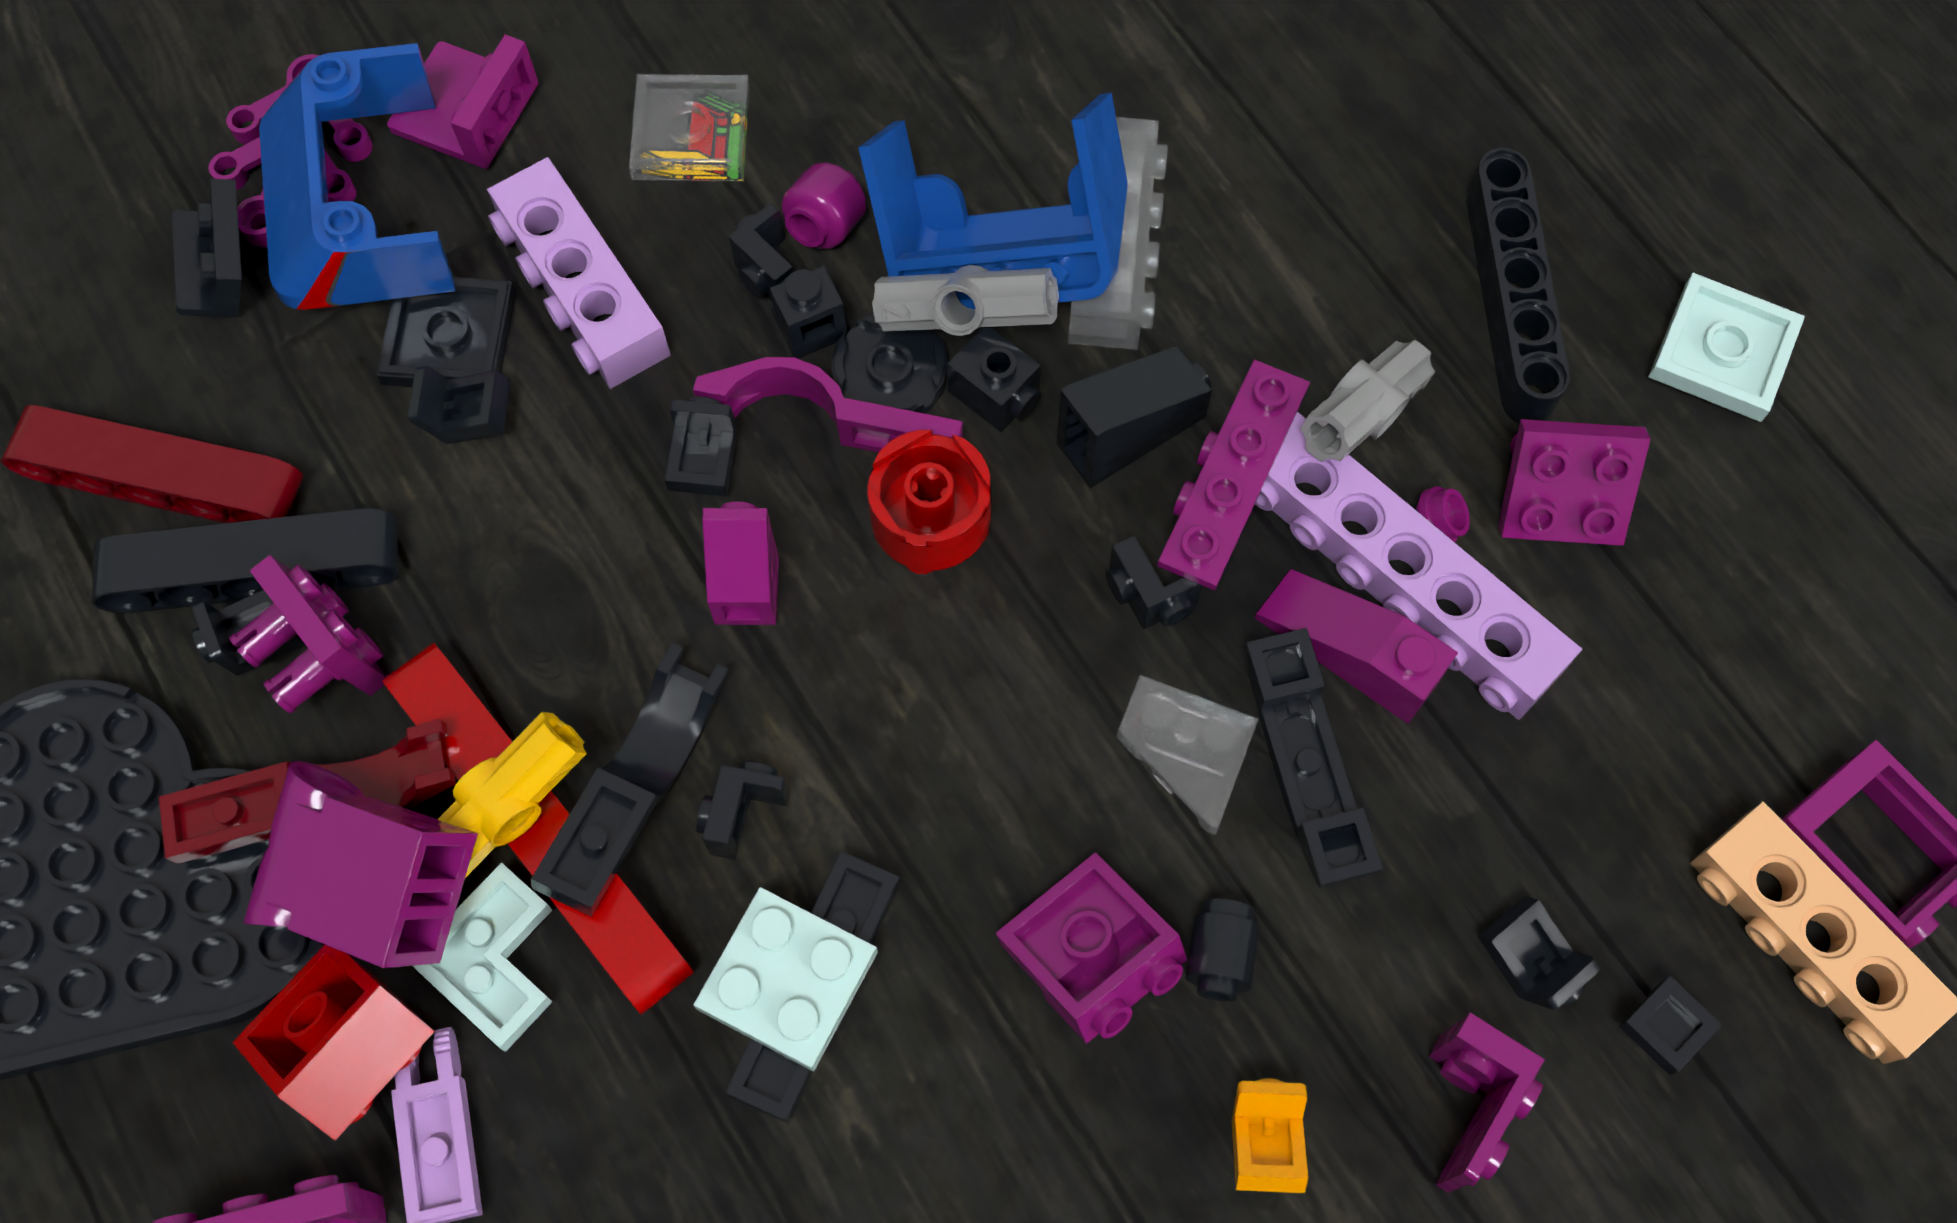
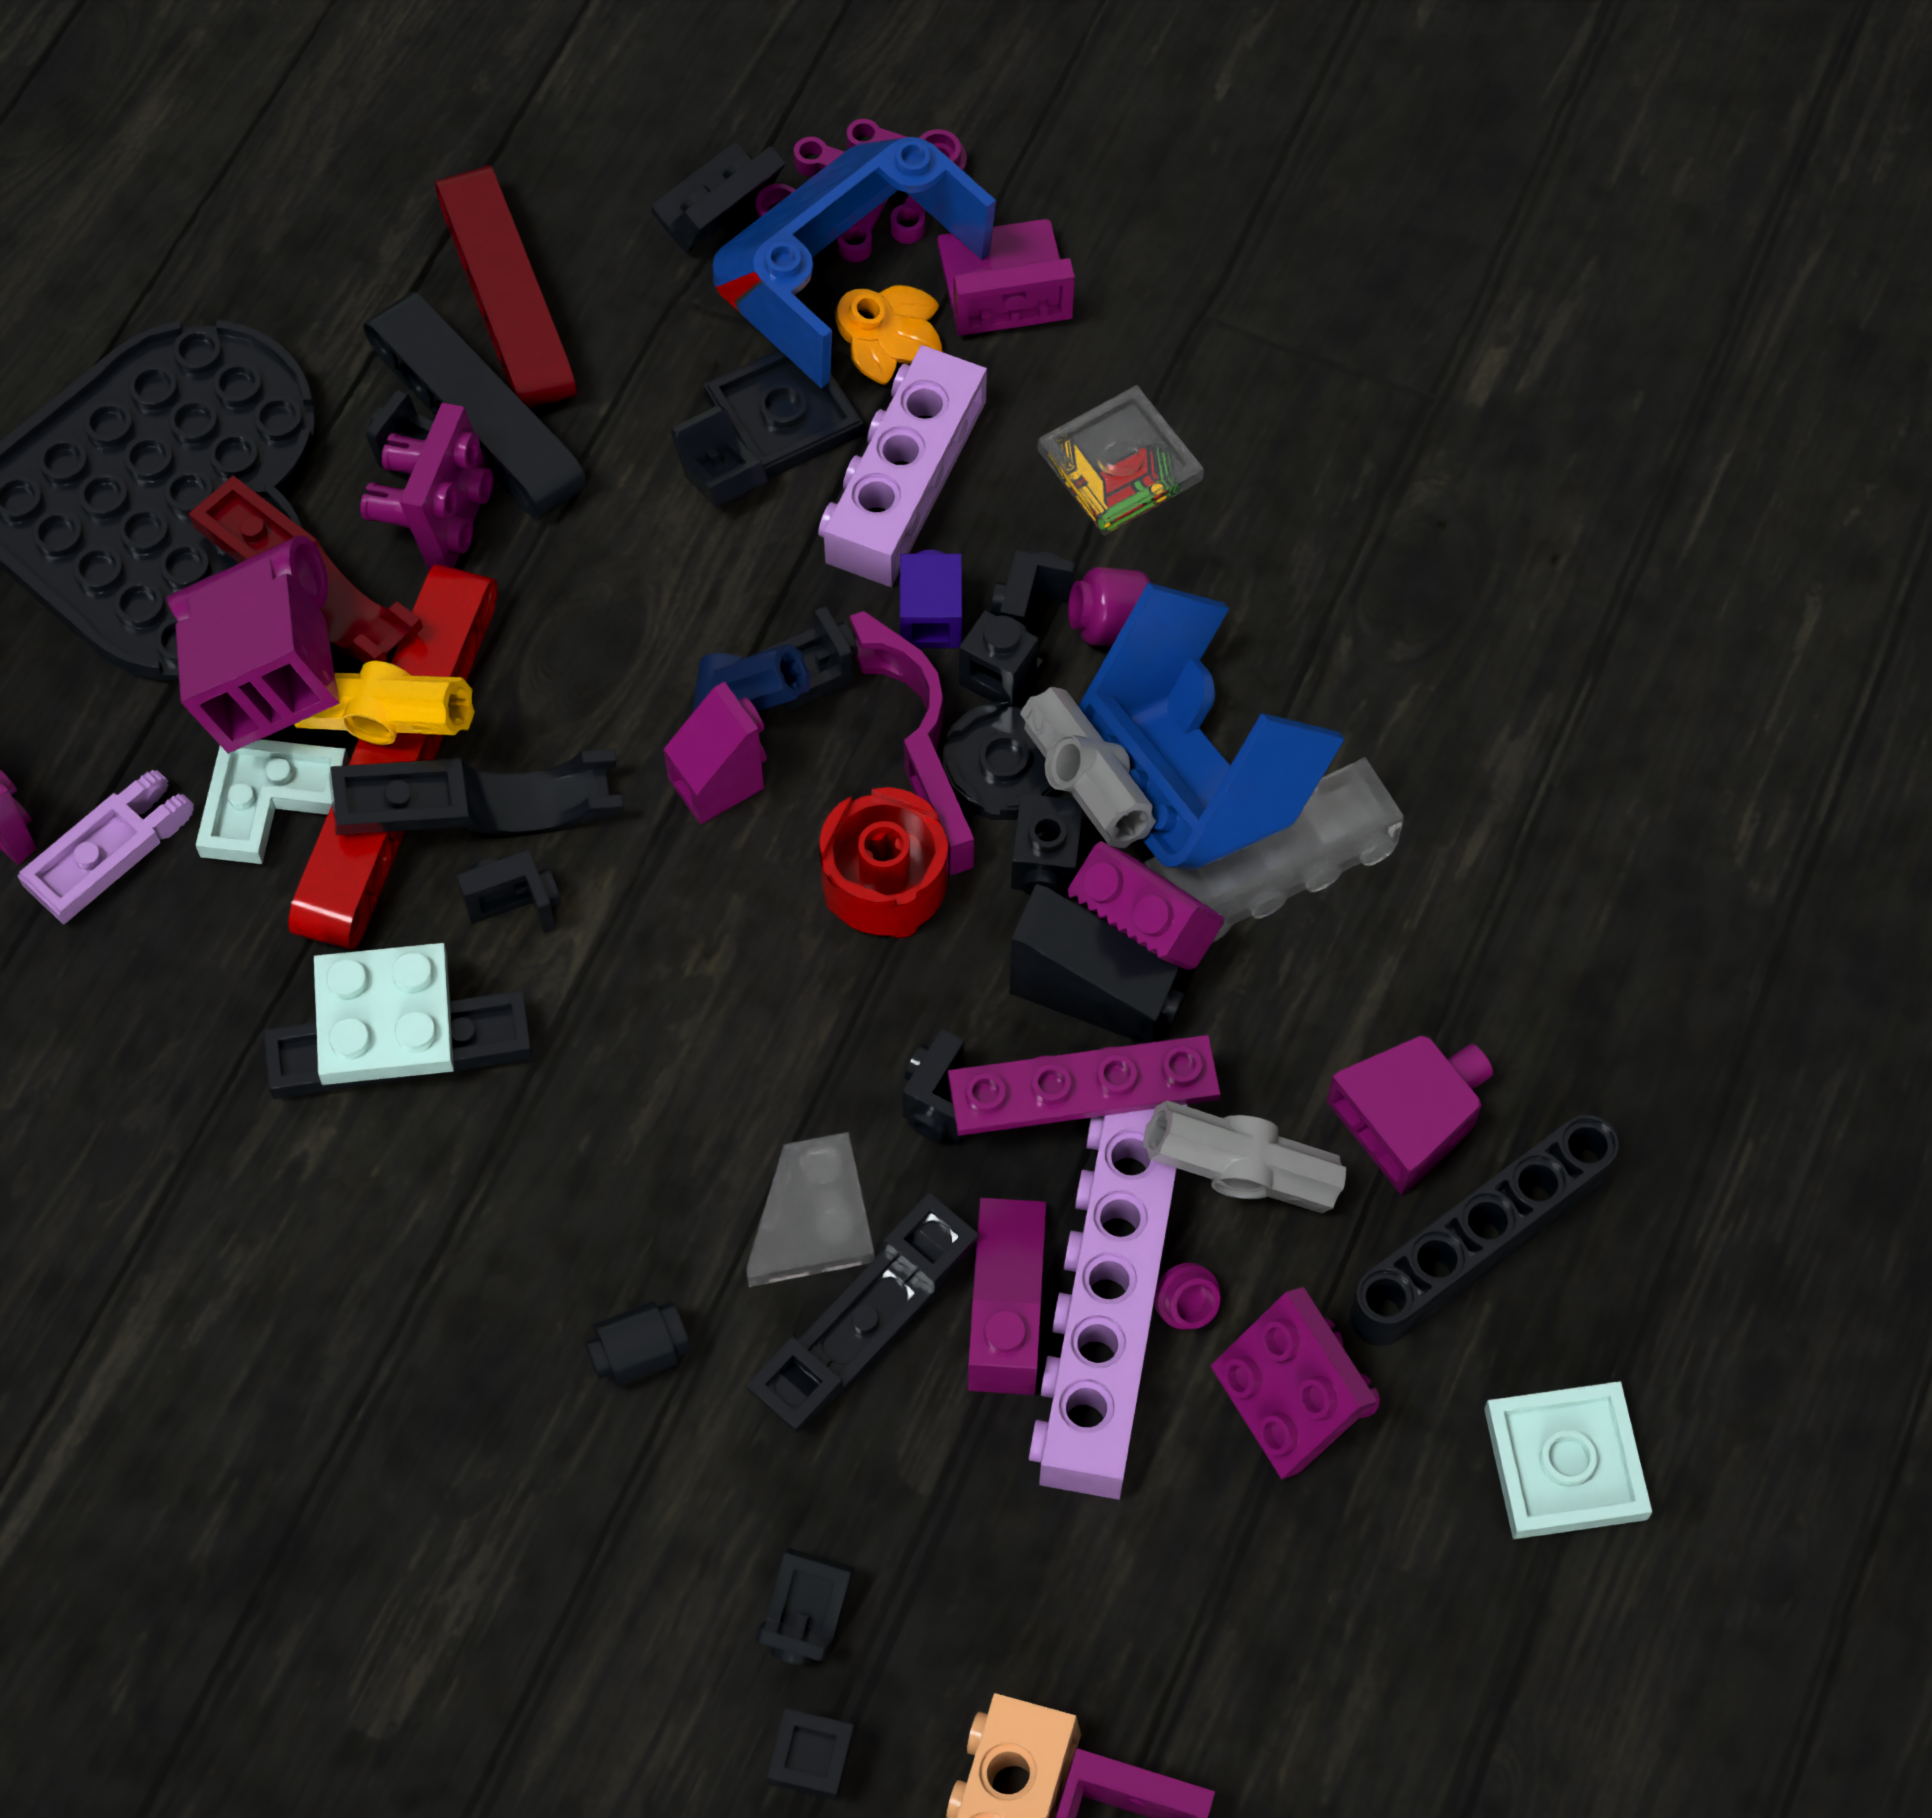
camera: 55 degrees right, 5 degrees down
brick [232,945,435,1141] -> none
magenta plate [995,852,1187,1044] -> none
light orange bracket [1232,1078,1308,1193] -> none
magenta bracket [1428,1012,1545,1193] -> none
none -> dark blue piece [691,643,811,715]
none -> light orange plate [835,285,943,385]
none -> dark purple brick [900,550,962,648]
none -> magenta brick [1068,841,1225,970]
none -> magenta torso [1326,1036,1493,1196]

